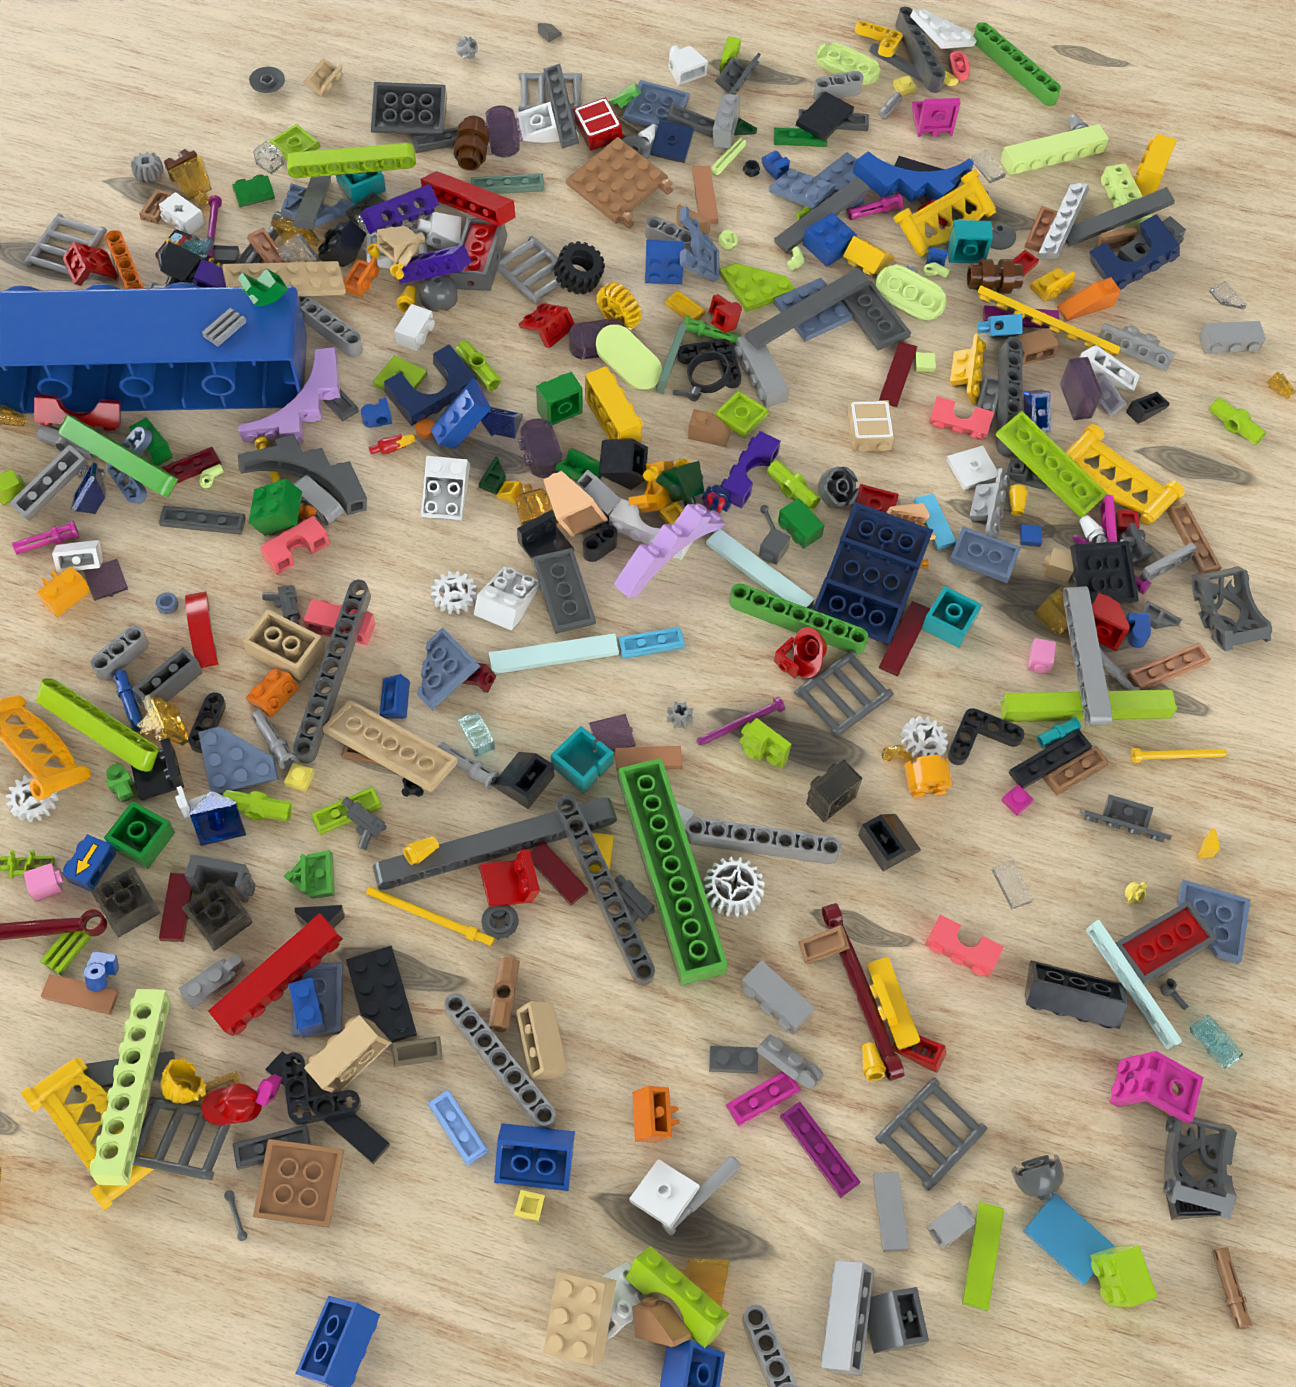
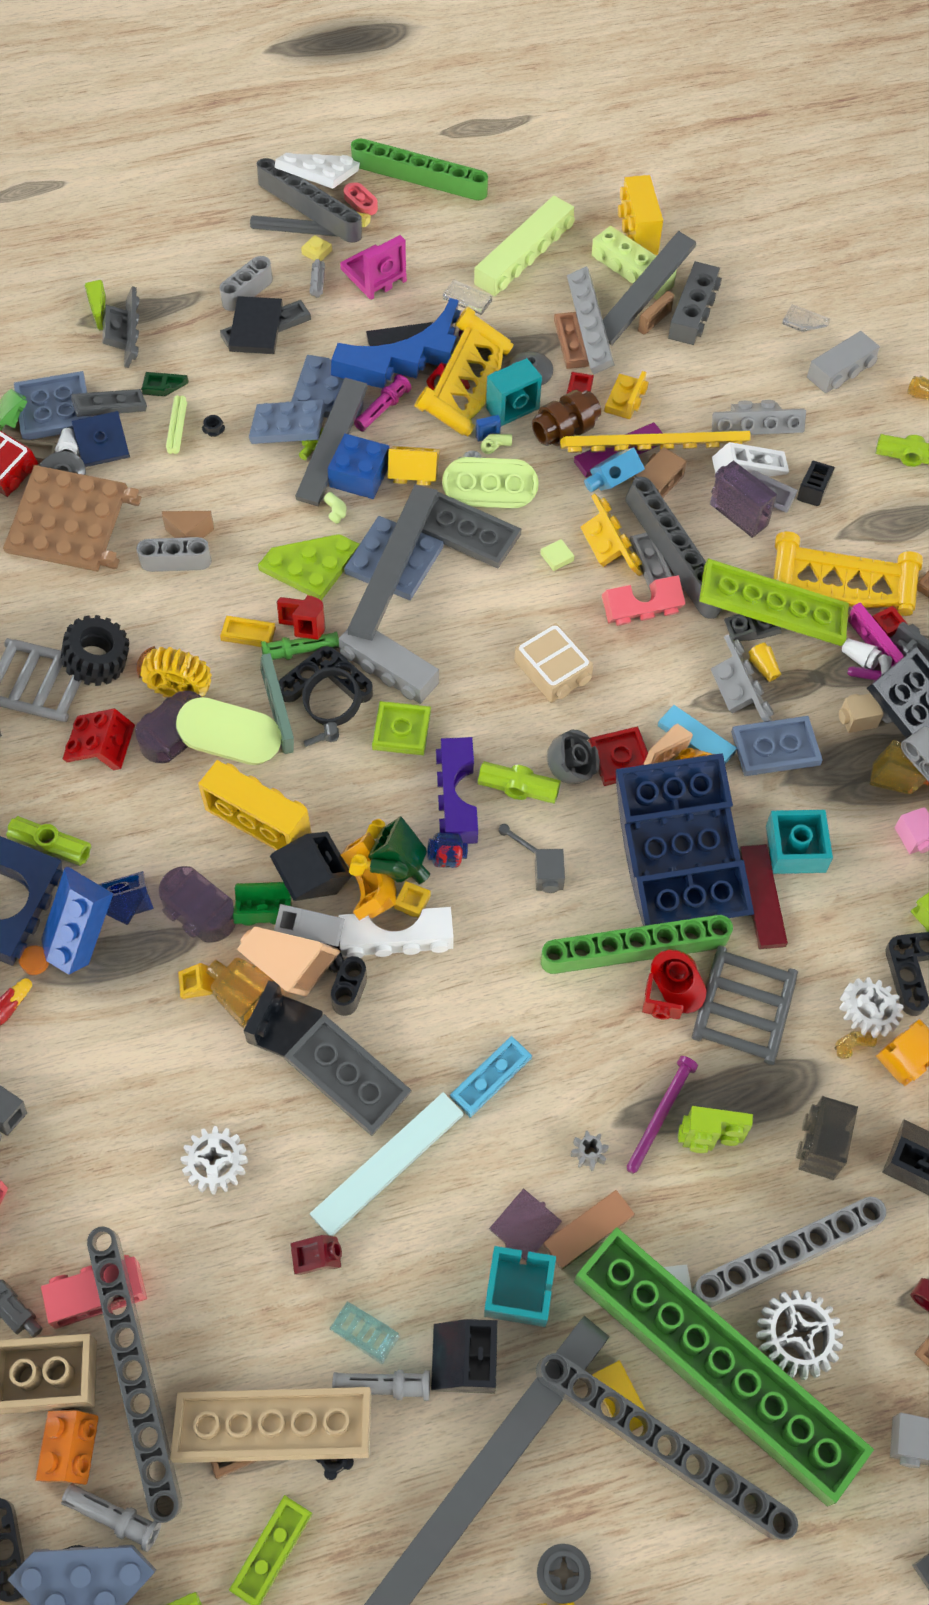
camera: 30 degrees left, 0 degrees up
light yellow plate [284,763,315,792] -> none
dark grey piece [341,797,387,851] -> none
blue slope [380,674,410,719] -> none
yellow cone [403,836,439,865] -> none
sand blue plate [417,628,480,711] -> none
white slope [421,456,470,521] -> none
white slope [474,566,540,631] -> none
dark green tile [479,456,506,495] -> none
red bracket [479,849,540,907] -> none
dark red tile [530,841,588,906] -> none
green brick [536,371,583,427] -> none
lavender arch [614,503,726,597] -> none
dark grey piece [615,875,655,931] -> none
blue brick [645,240,684,284] -> none
white torso [668,45,708,86] -> none
sand blue wing [680,206,719,282] -> none
medium nougat slope [688,409,731,447] -> none
nougat tile [692,166,718,224] -> none
light aqua tile [706,528,815,608] -> none
light grey brick [713,94,740,149] -> none
yellowish green tile [718,230,738,250] -> none
blue leg [762,150,790,180] -> none
green tile [774,127,827,147] -> none
green brick [778,498,825,549] -> none
yellowish green tile [816,43,881,85] -> none
yellow beam [855,21,903,57] -> none
dark red tile [879,341,918,407] -> none
white plate [946,445,998,491] -> none
blue tile [1020,524,1042,547] -> none
clear blue slope [1023,389,1051,432] -> none
orange slope [1057,277,1121,321] -> none
light grey cone [1068,114,1088,131] -> none
dark blue arch [1090,214,1180,290] -> none

